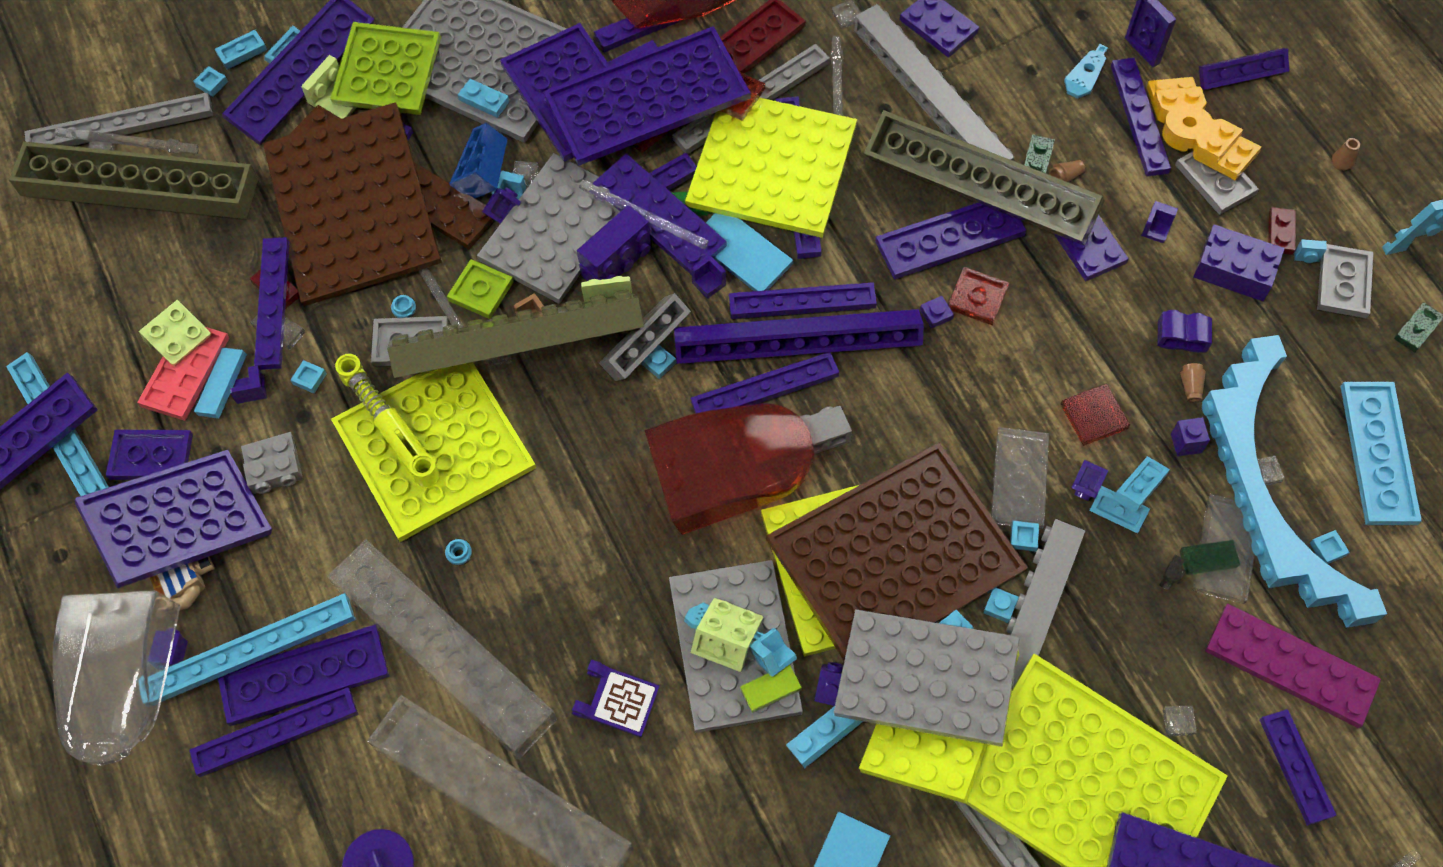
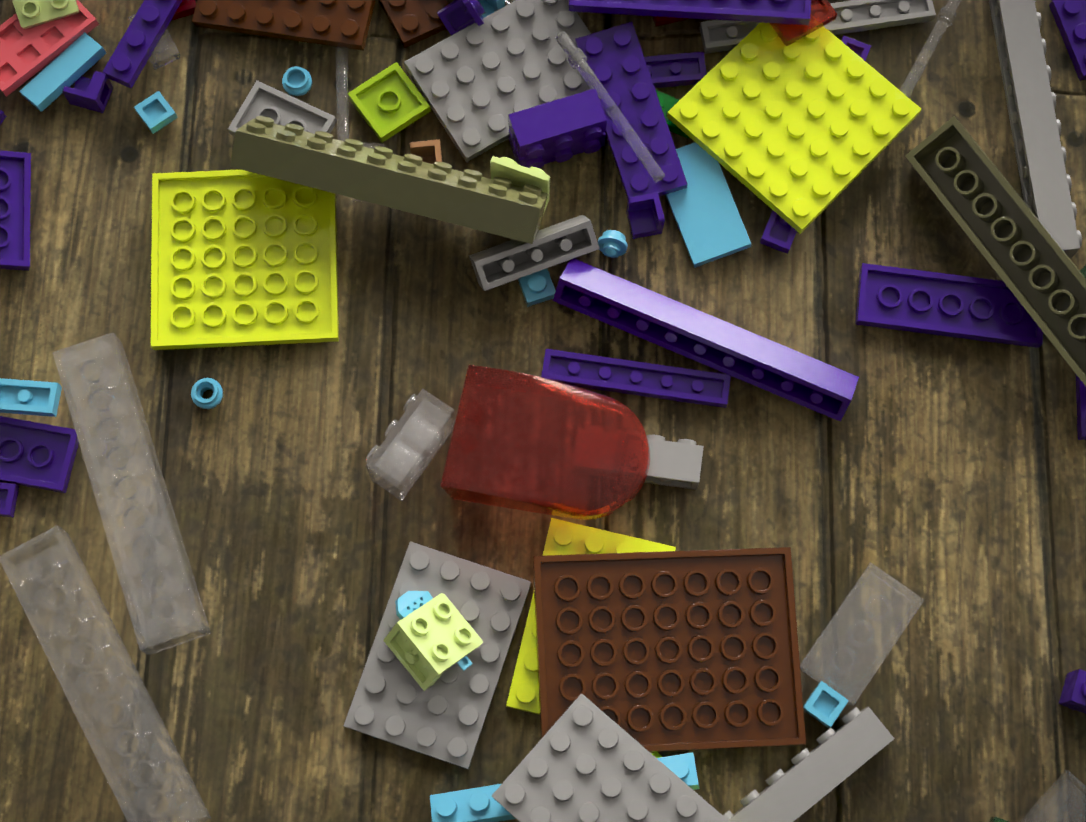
camera: 25 degrees right, 10 degrees up
light grey plate [241,432,303,494] -> none
neon yellow piece [335,354,439,487] -> none
flag [572,660,659,737] -> none
dark purple plate [729,282,877,319] -> none
lime tile [740,664,802,713] -> none
medium azure panel [749,628,797,677] -> none
dark purple bracket [815,662,844,706] -> none
dark purple plate [920,296,954,329] -> none
clear red tile [948,267,1009,326] -> none
medium azure plate [983,588,1019,623] -> none
clear red tile [1061,383,1130,446] -> none
dark purple bracket [1071,460,1108,501] -> none
medium azure plate [1090,486,1150,534] -> none
medium azure plate [1113,456,1170,512] -> none
none -> clear brick [366,389,457,501]
none -> medium azure plate [598,230,628,258]

